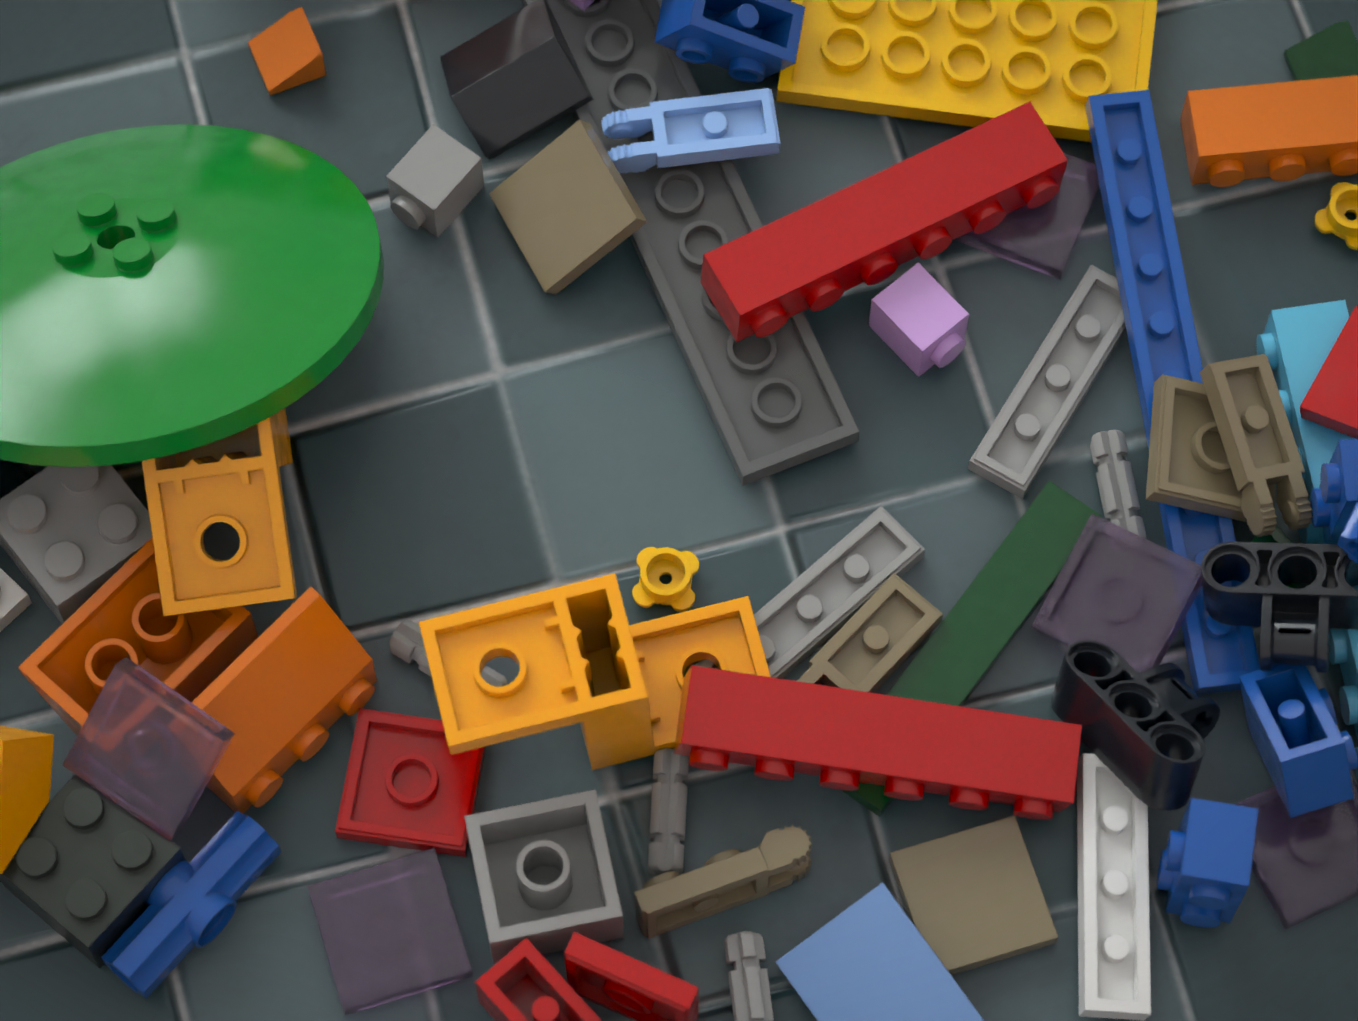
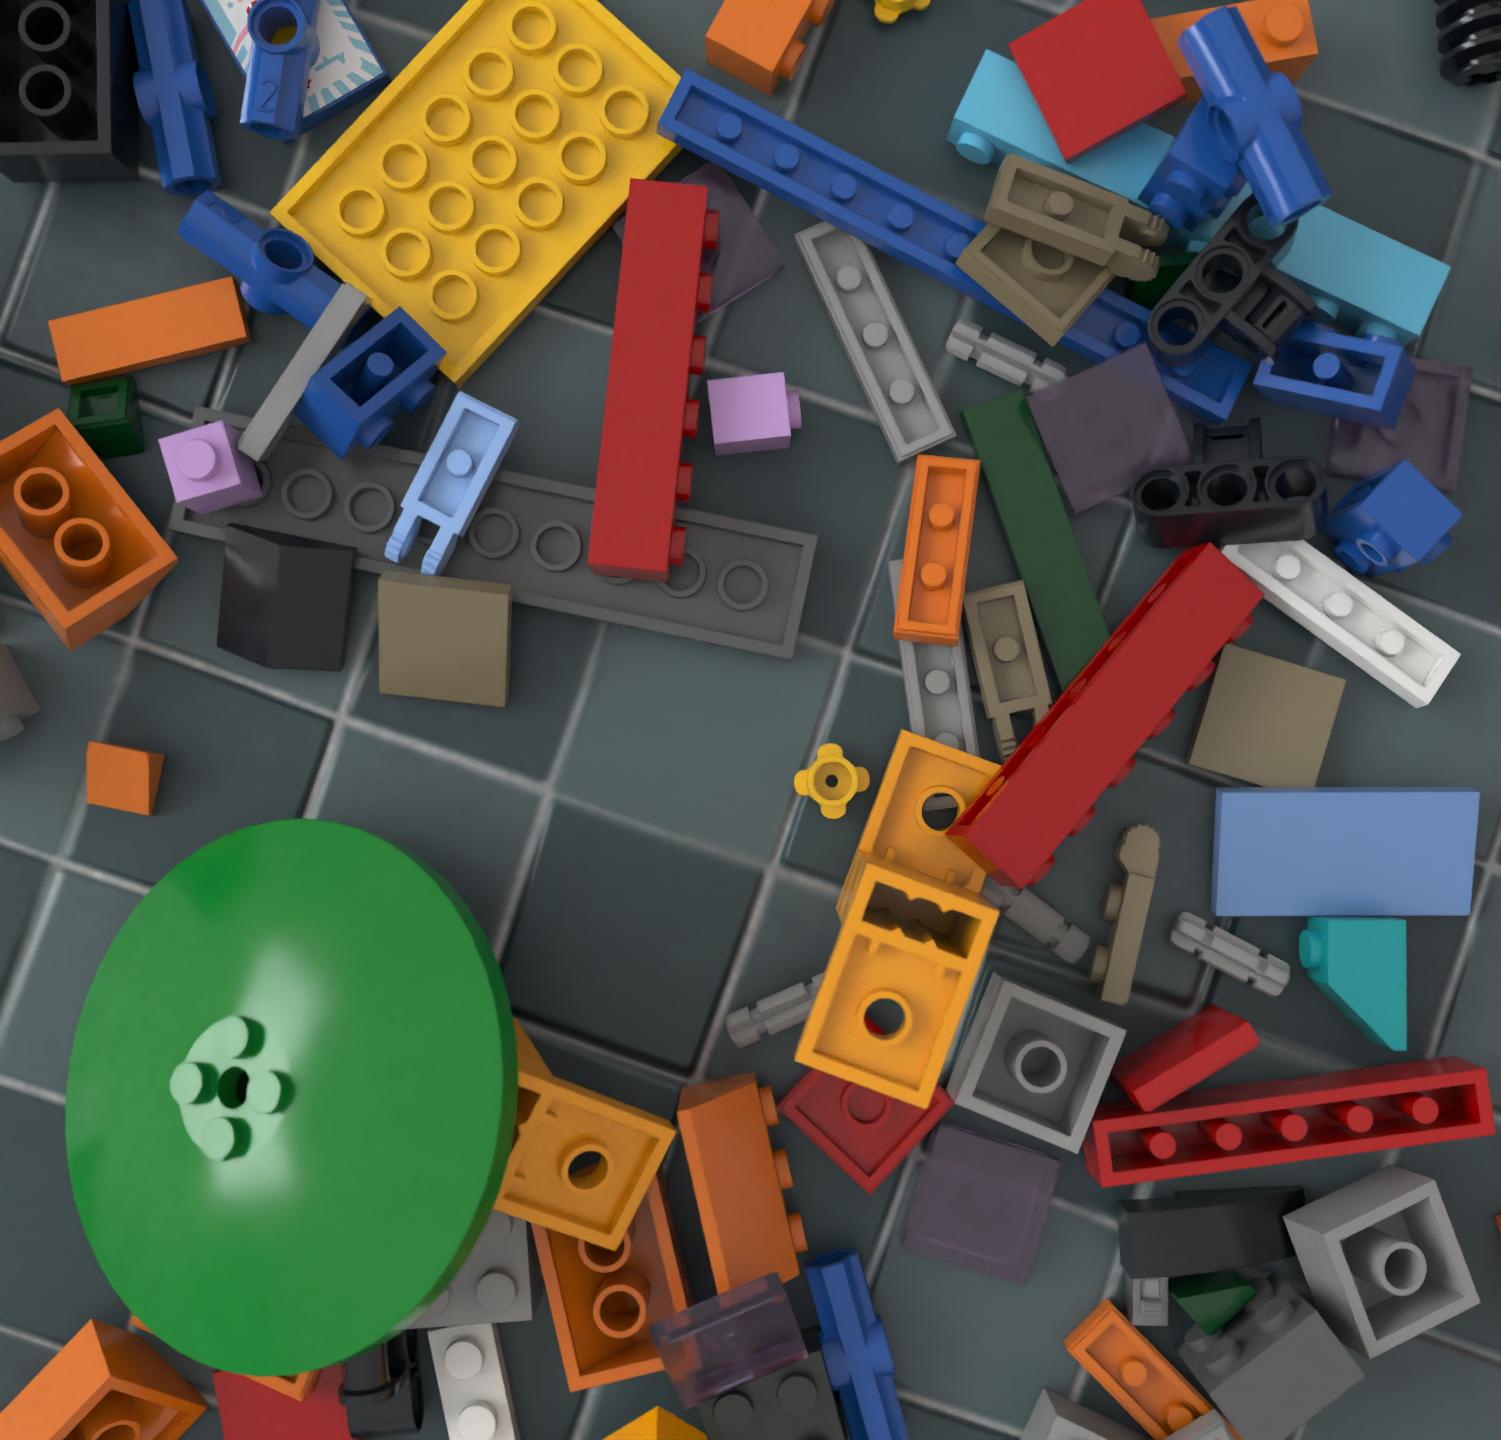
camera: 60 degrees left, 20 degrees up
light grey brick [386,124,484,238] -> none
none -> orange tile [893,454,981,647]

